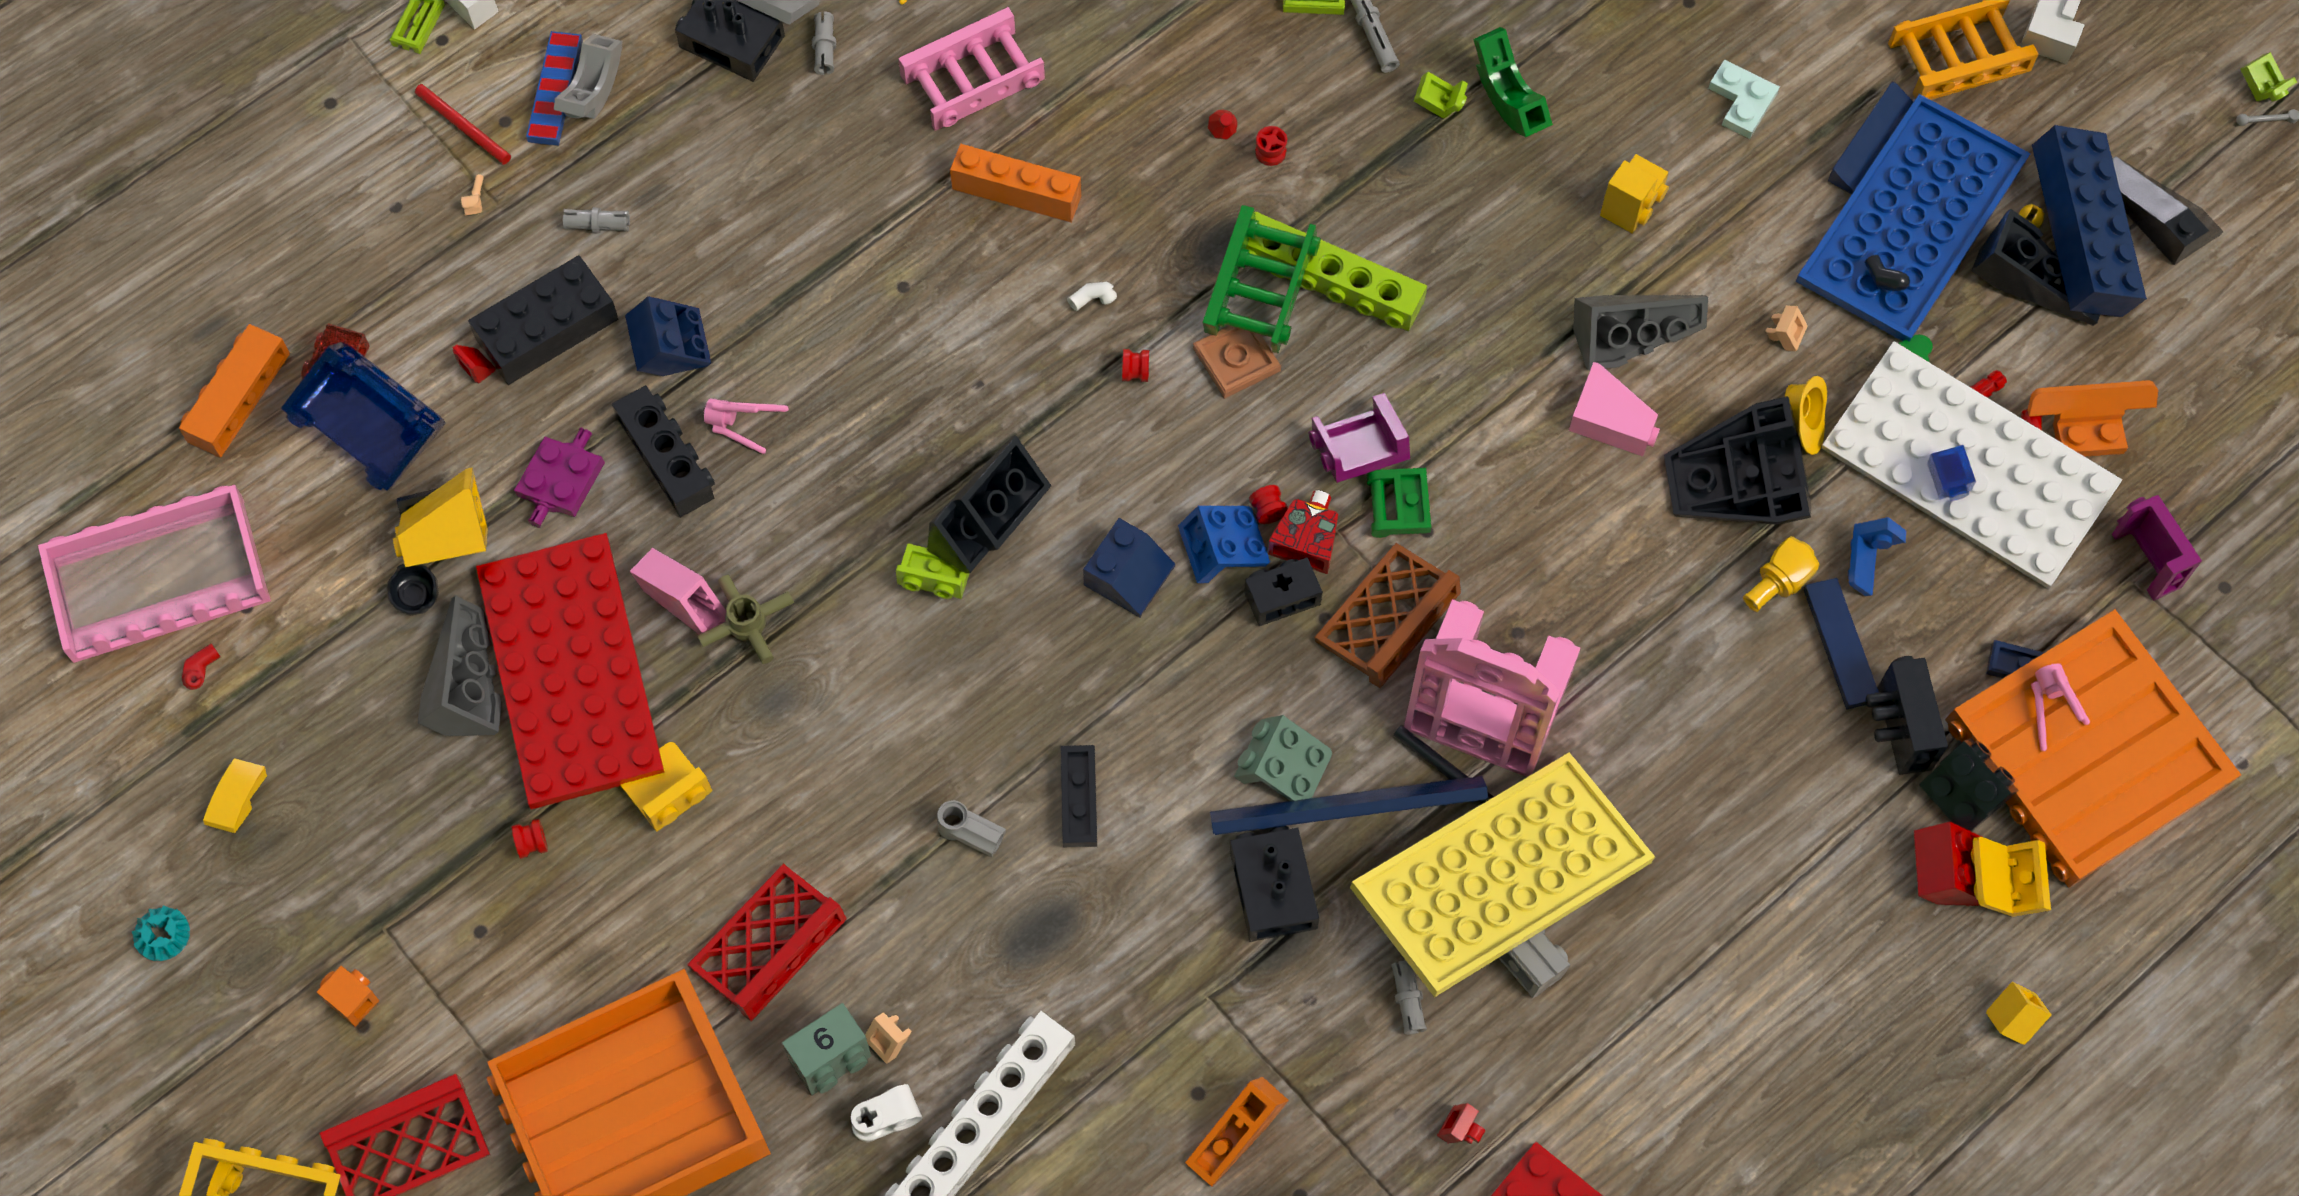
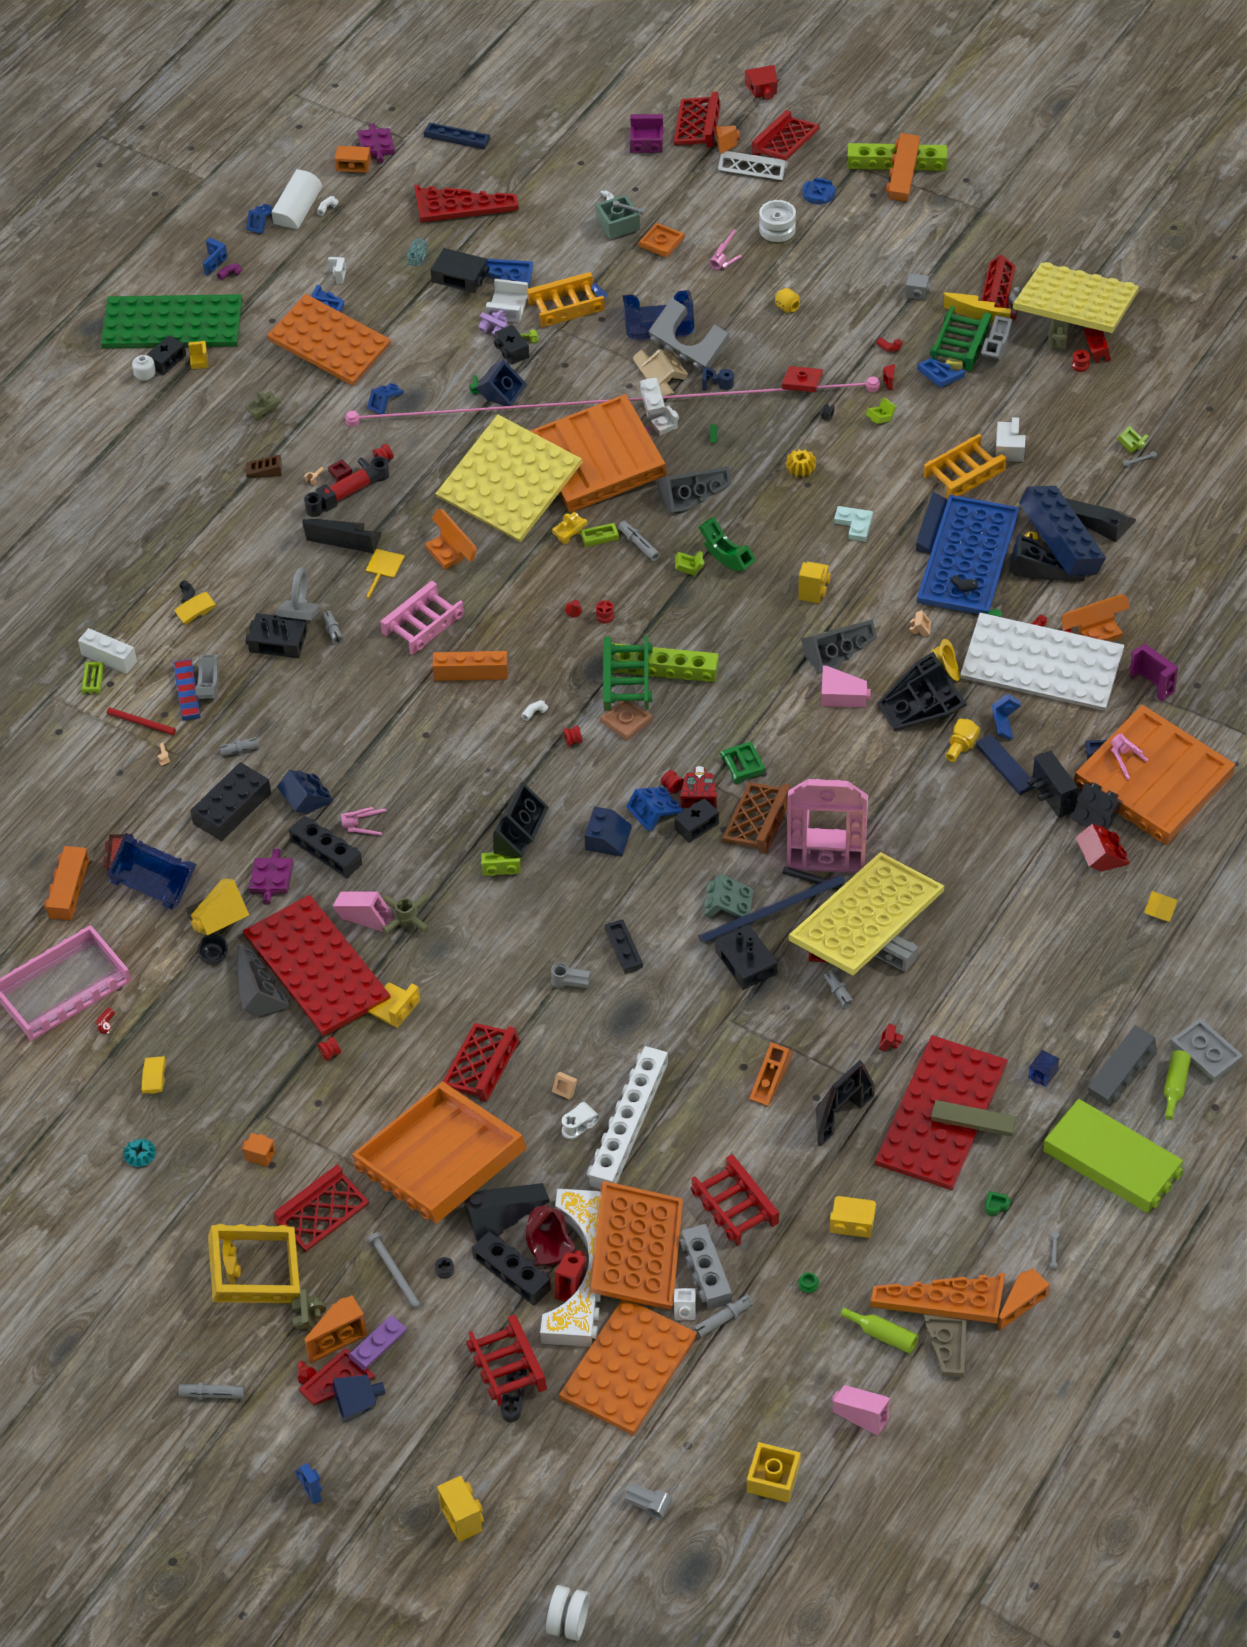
camera: 15 degrees left, 15 degrees down
red slope [452,345,496,384] -> none
sand green brick [782,1003,871,1095] -> none
panel [1308,393,1410,483] -> none
clear blue brick [1927,445,1976,501] -> none
yellow bracket [1971,837,2051,917] -> none

